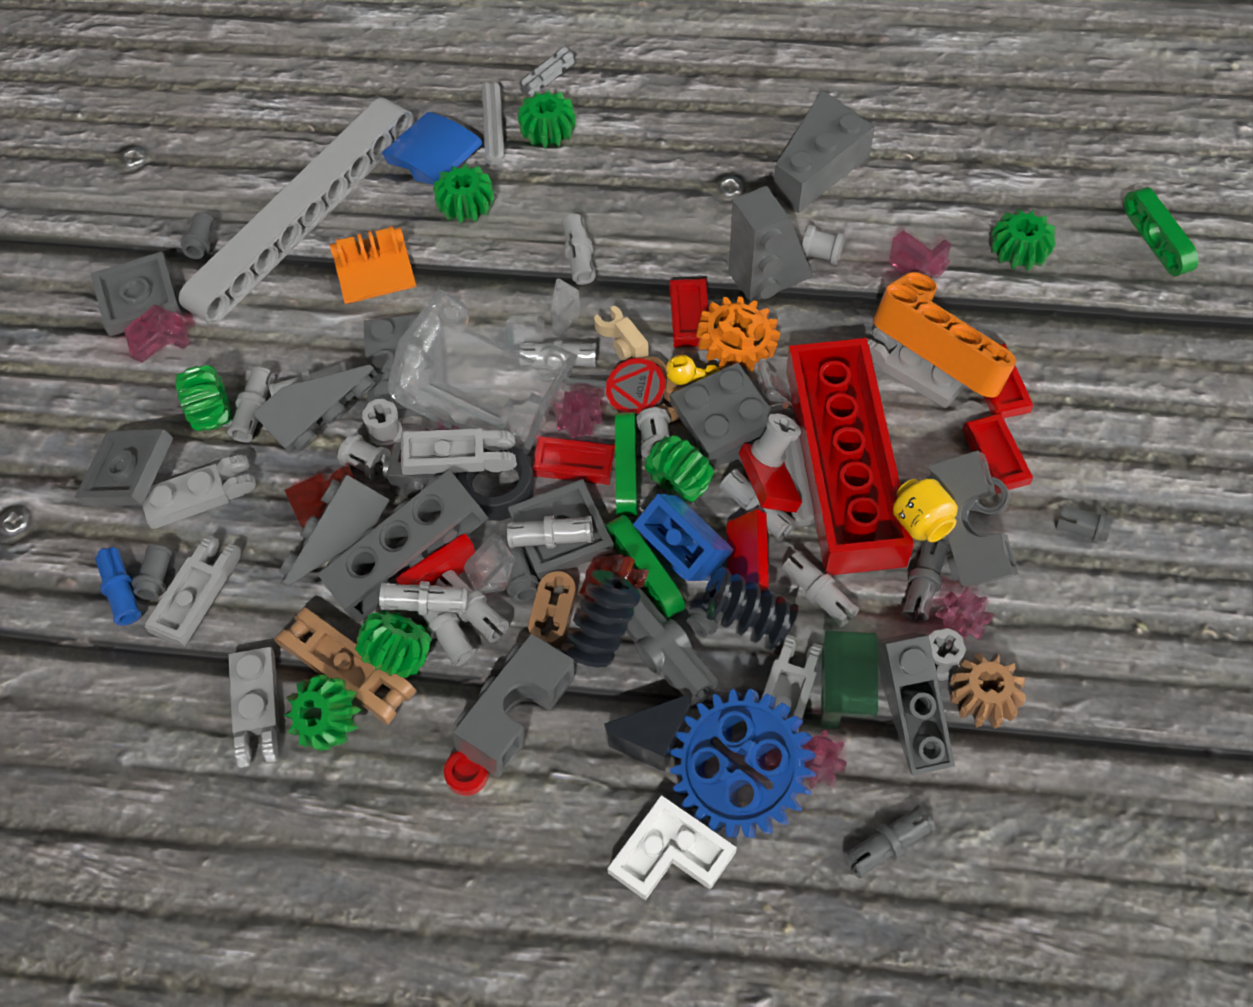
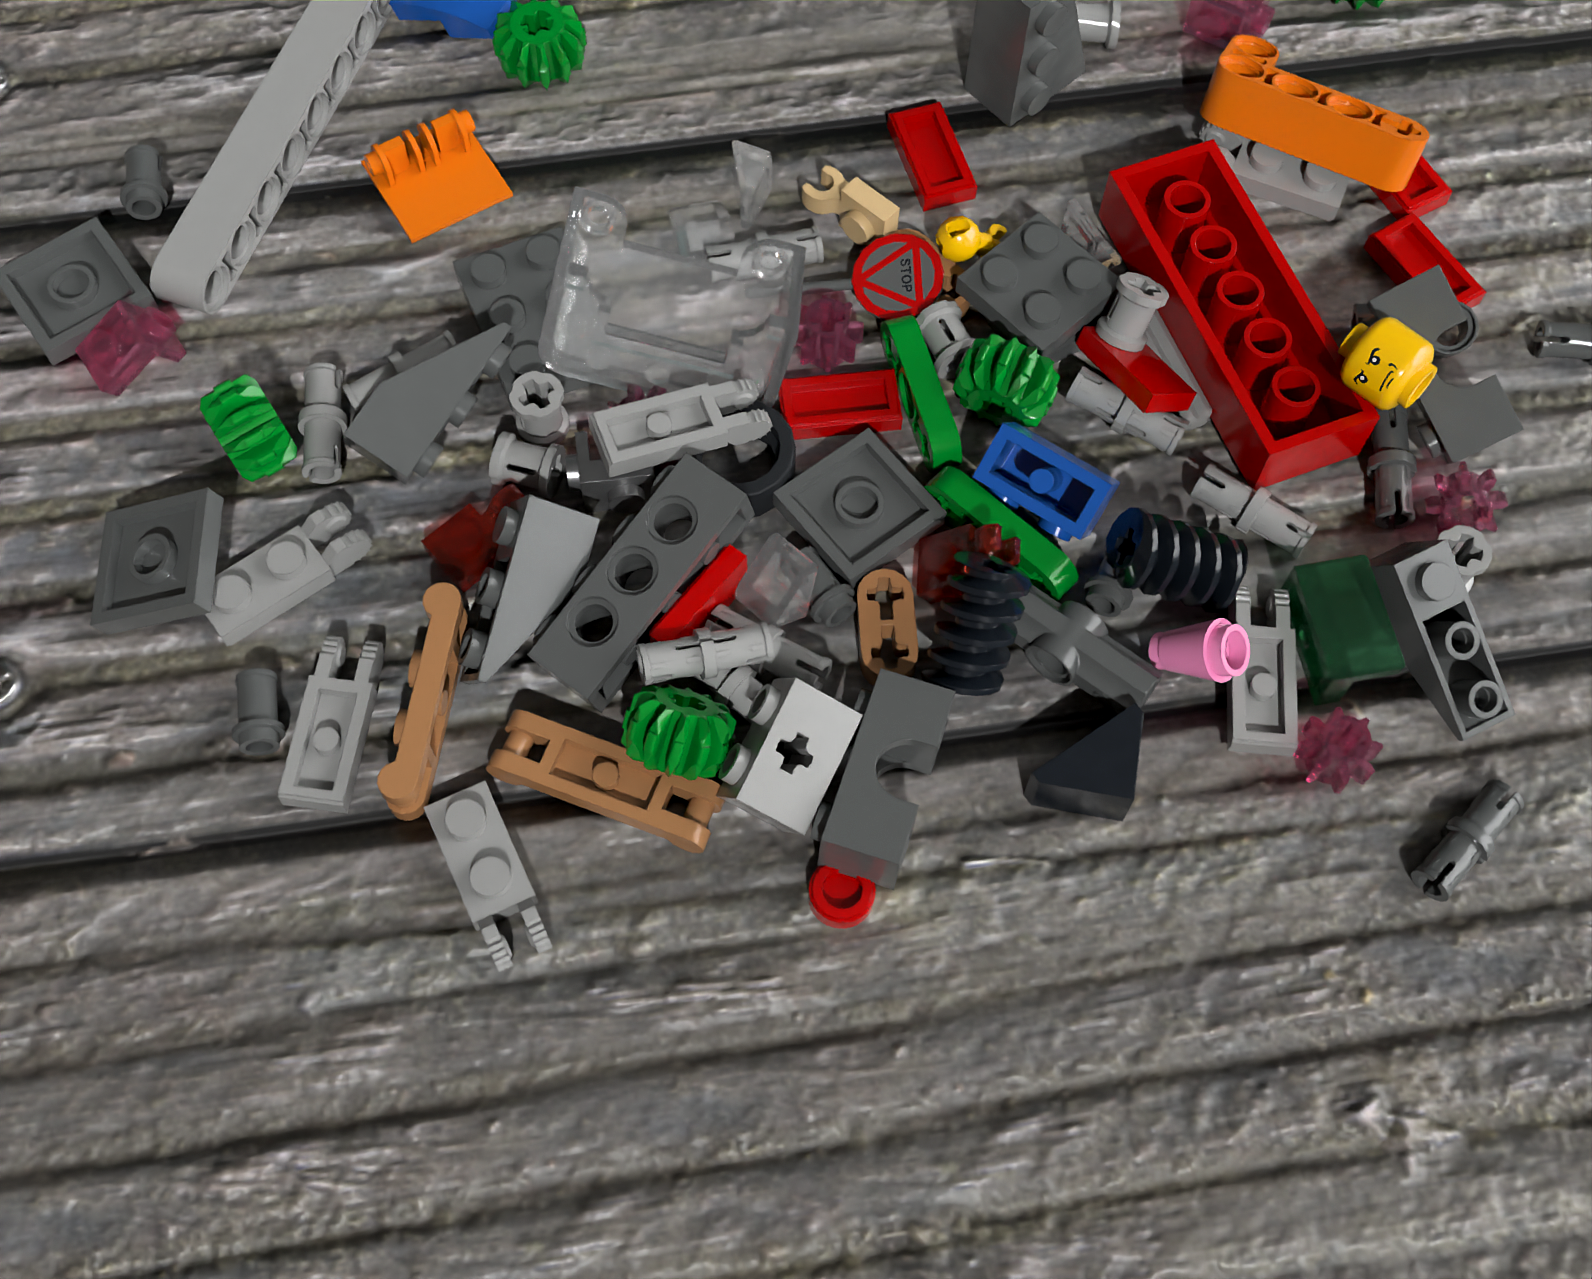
camera: 20 degrees left, 5 degrees up
blue axle [95,547,141,626] -> none
green gear [283,675,362,751] -> none
light grey pin [507,515,593,549] -> none
light grey pin [562,214,596,285] -> none
white plate [608,795,737,900] -> none
blue gear [670,689,816,839] -> none
orange gear [696,296,780,372] -> none
red tile [727,509,769,590] -> none
medium nougat gear [949,652,1026,729] -> none
none -> medium nougat plate [377,582,470,821]
none -> brick [716,678,863,835]
none -> bright pink cone [1148,618,1250,683]

